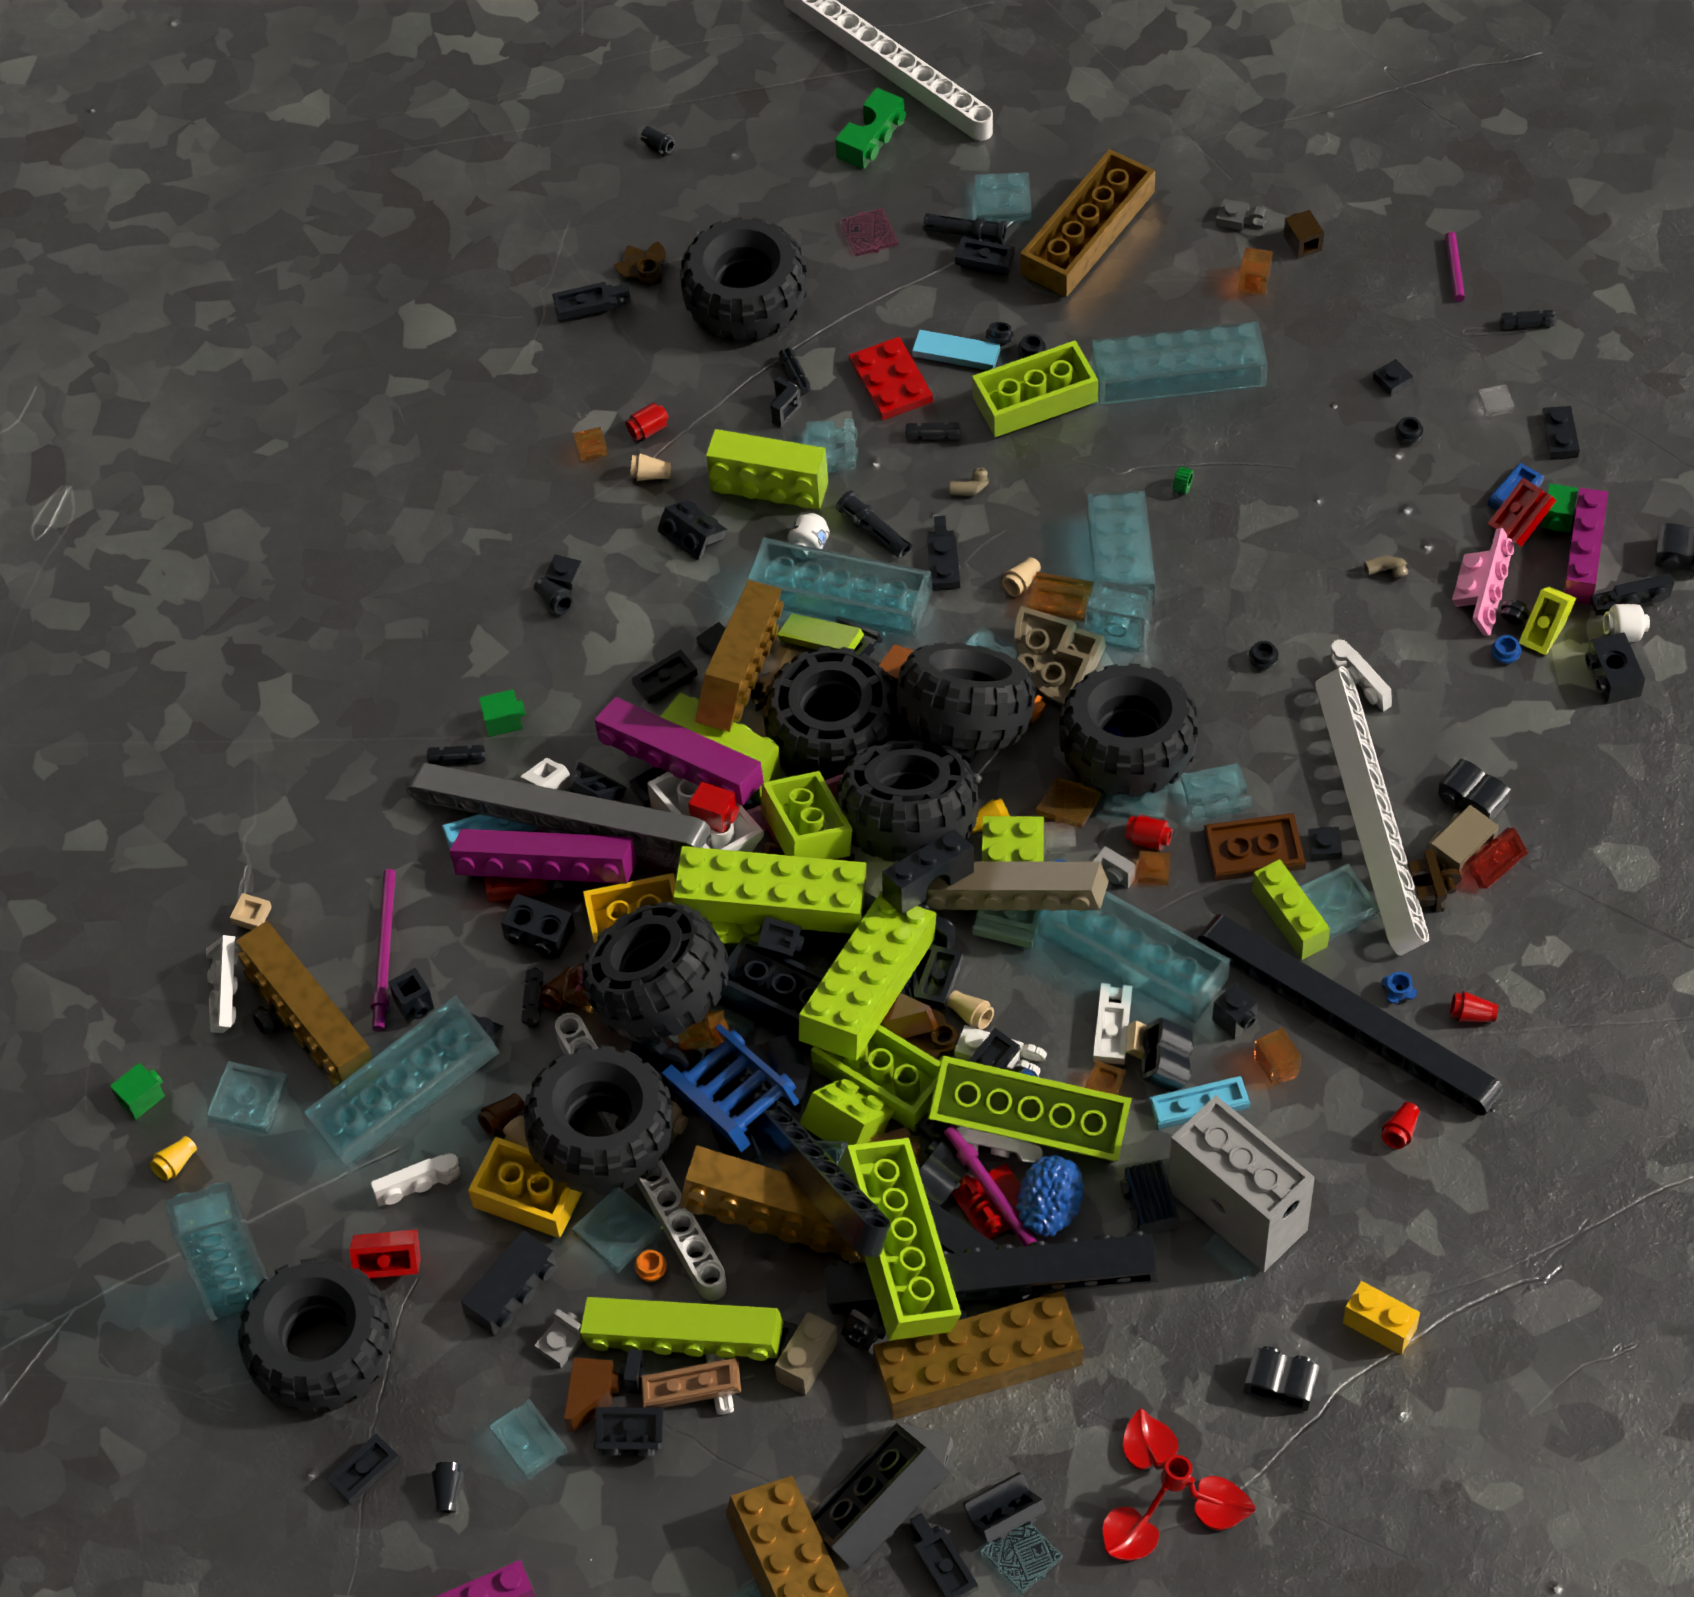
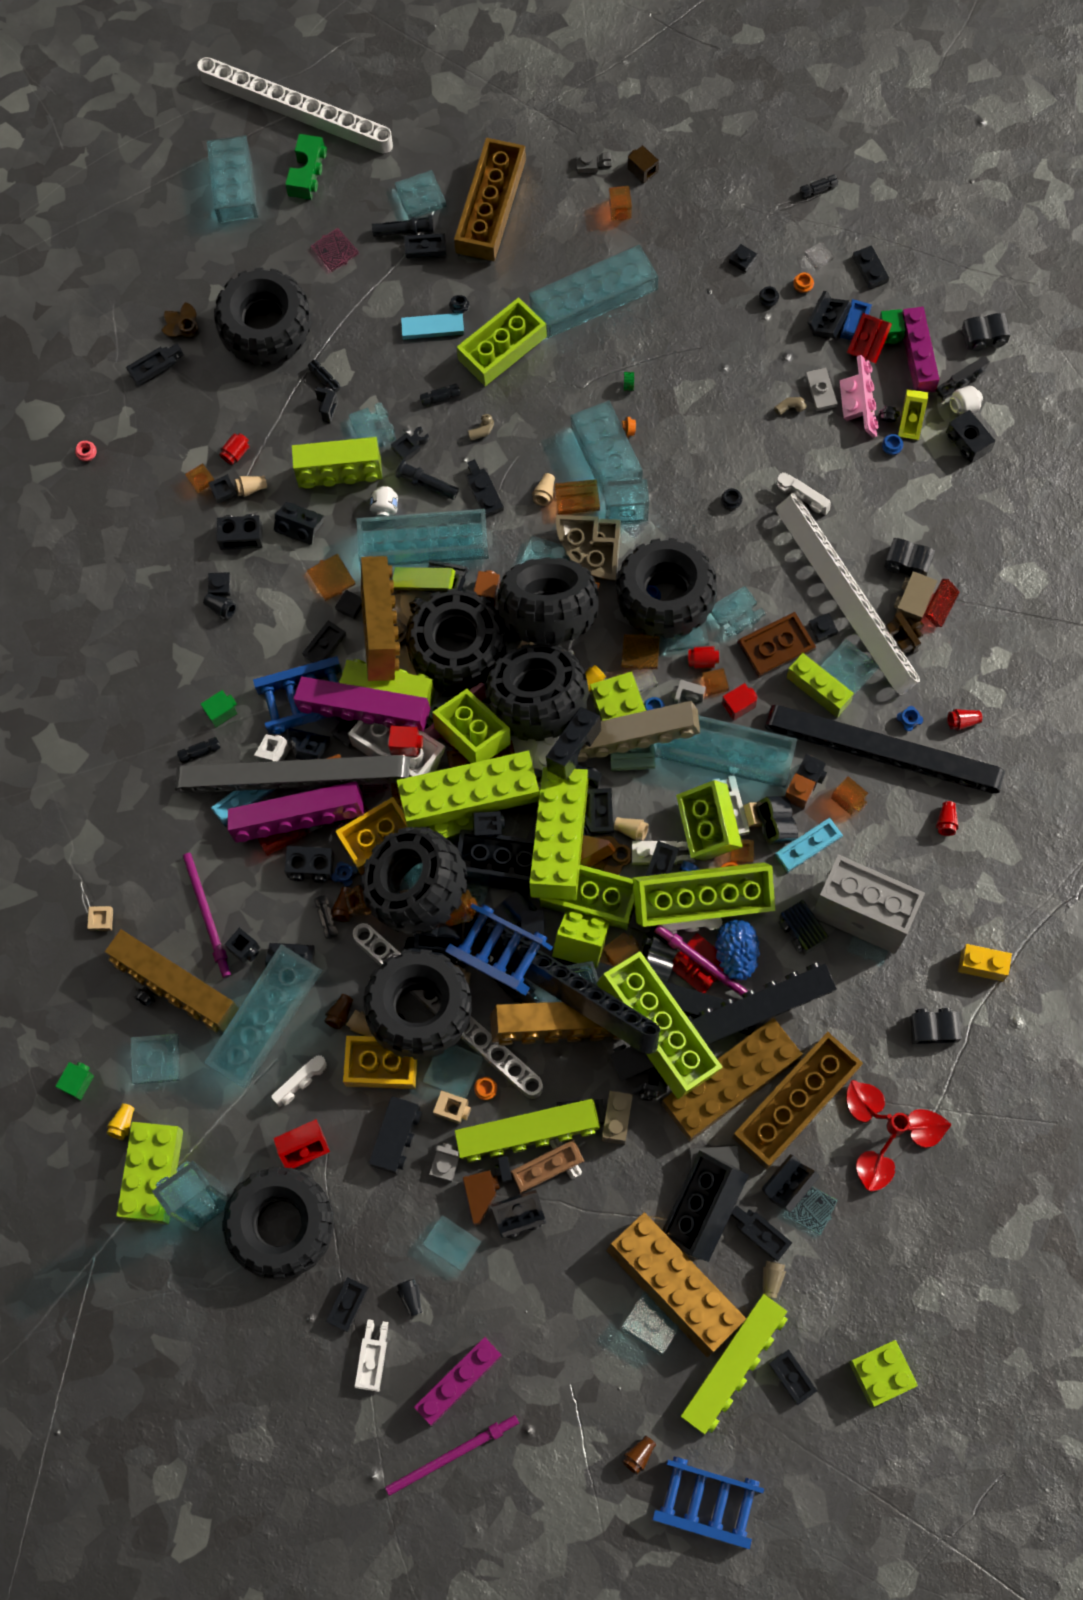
camera: 20 degrees left, 15 degrees up
white wing [206,935,239,1033] -> none
black pin [641,126,676,154] -> none
red plate [849,336,933,421] -> none
black plate [1018,334,1046,358] -> none
magenta bar [1445,232,1465,302] -> none
none -> coral plate [75,441,97,461]
none -> lime brick [117,1122,183,1224]
none -> clear light blue brick [207,135,258,223]
none -> black plate [208,474,237,503]
none -> black brick [217,514,263,550]
none -> blue fence [253,656,342,734]
none -> clear orange piece [307,554,356,601]
none -> blue plate [331,861,358,887]
none -> white hinge [355,1319,388,1392]
none -> black plate [391,426,430,461]
none -> tan brick [433,1090,471,1124]
none -> orange plate [620,417,636,438]
none -> lime brick [676,780,742,861]
none -> red brick [721,683,758,721]
none -> pearl gold brick [732,1032,863,1170]
none -> dark orange brick [785,773,816,810]
none -> orange plate [793,272,814,293]
none -> light grey plate [805,368,837,412]
none -> black bracket [808,291,852,338]

